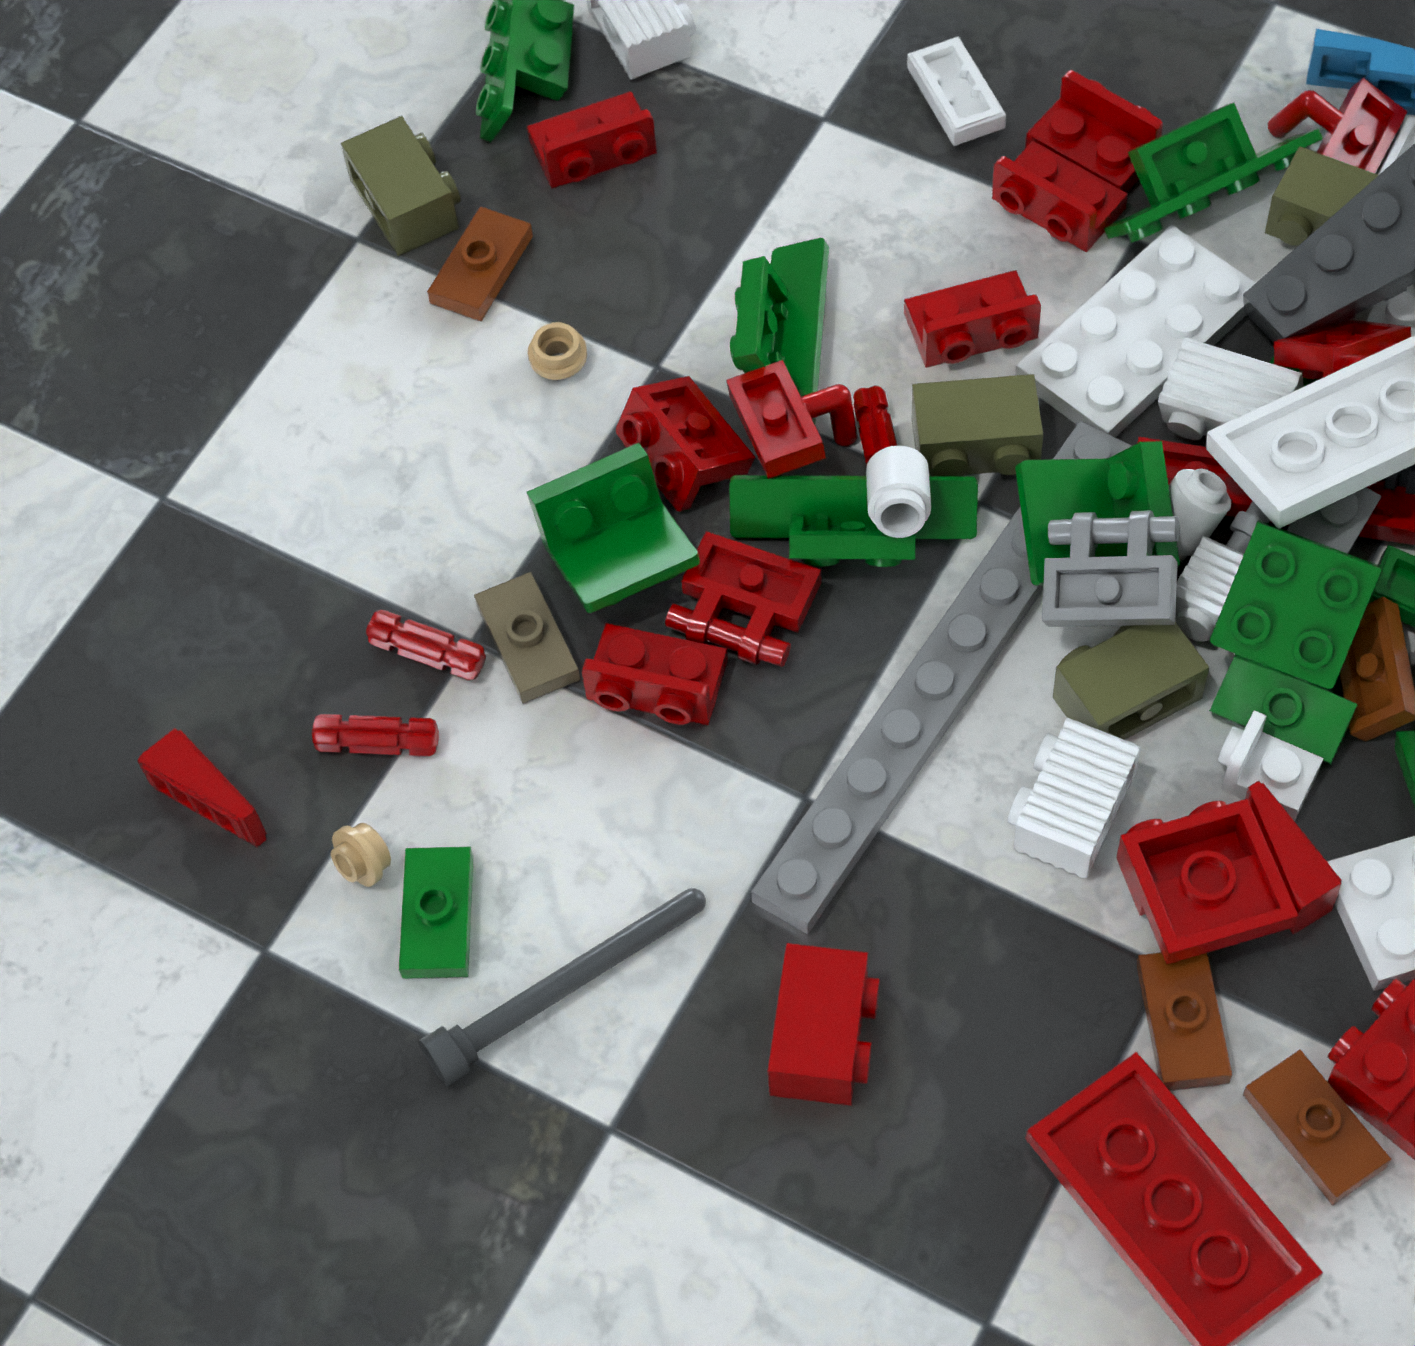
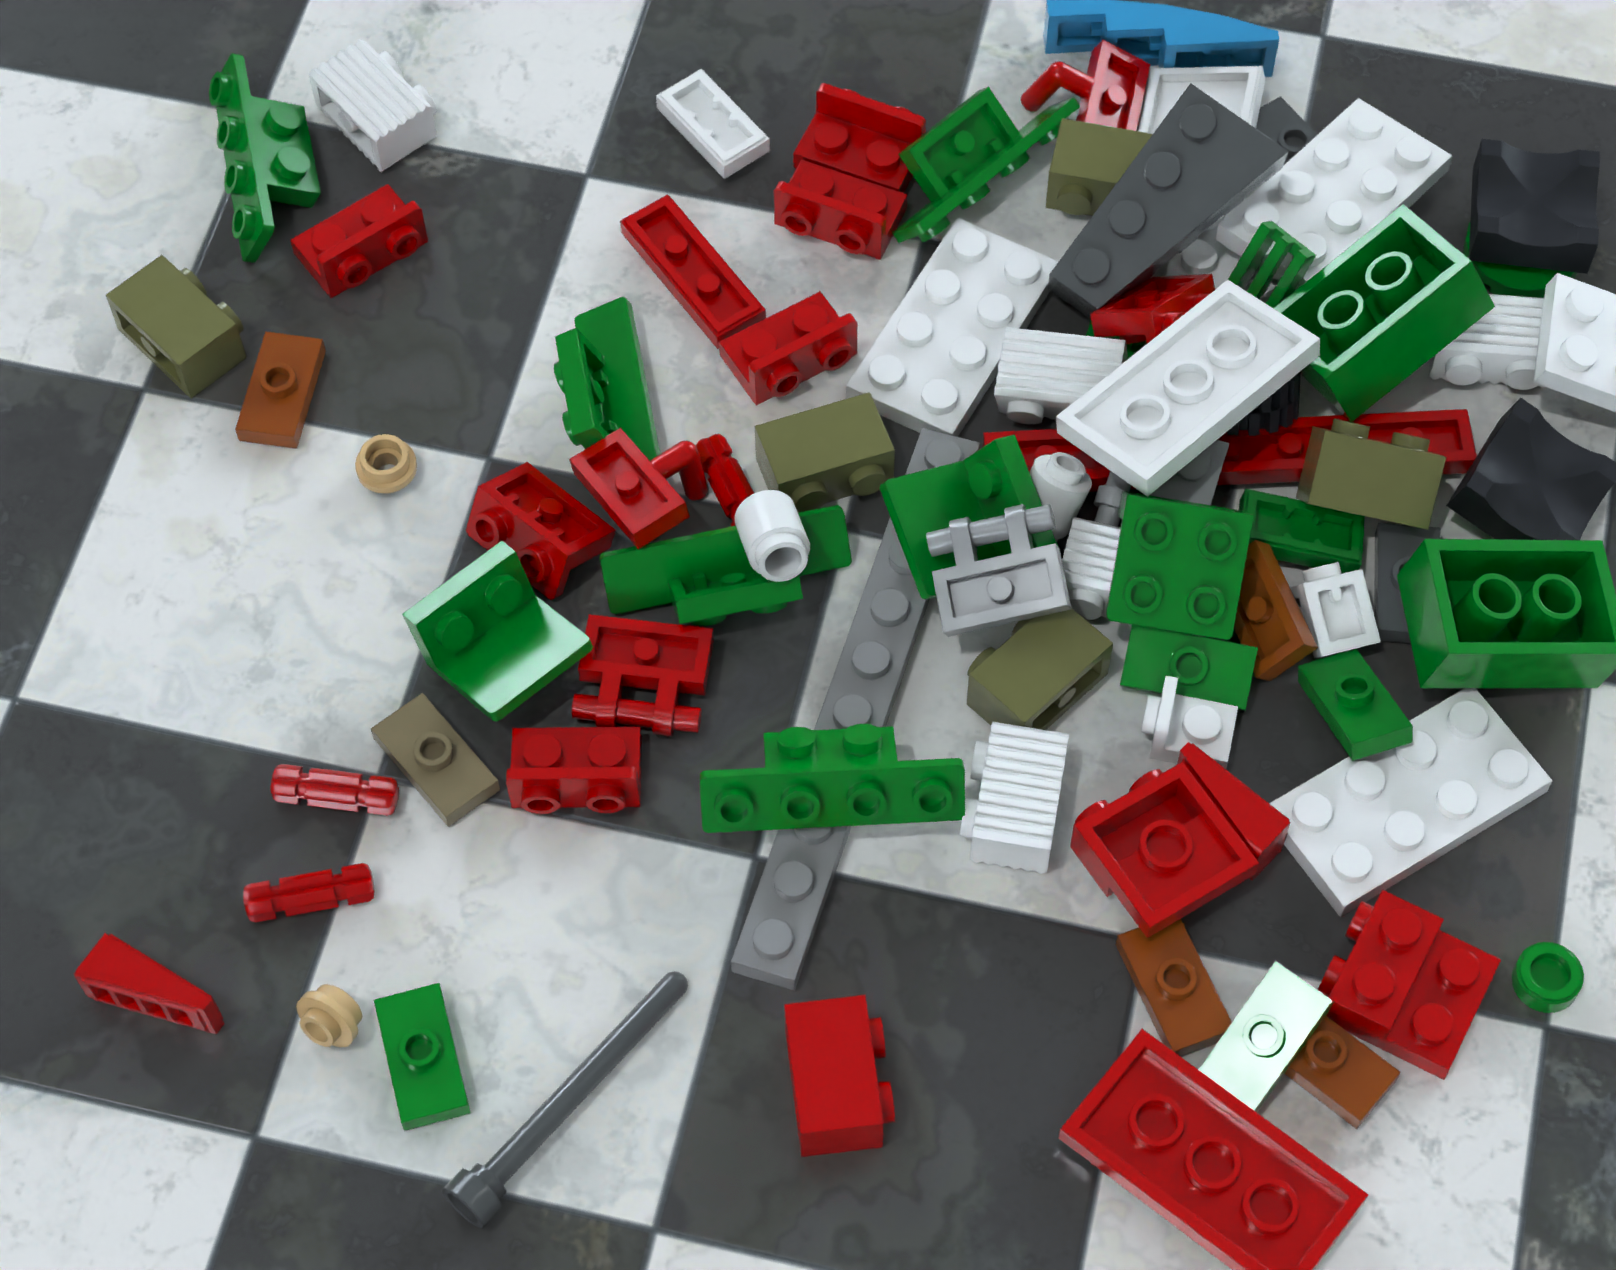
camera: 20 degrees left, 0 degrees up
none -> red tile [620,194,766,349]
none -> green bracket [699,724,965,833]
none -> plate [1199,961,1334,1112]

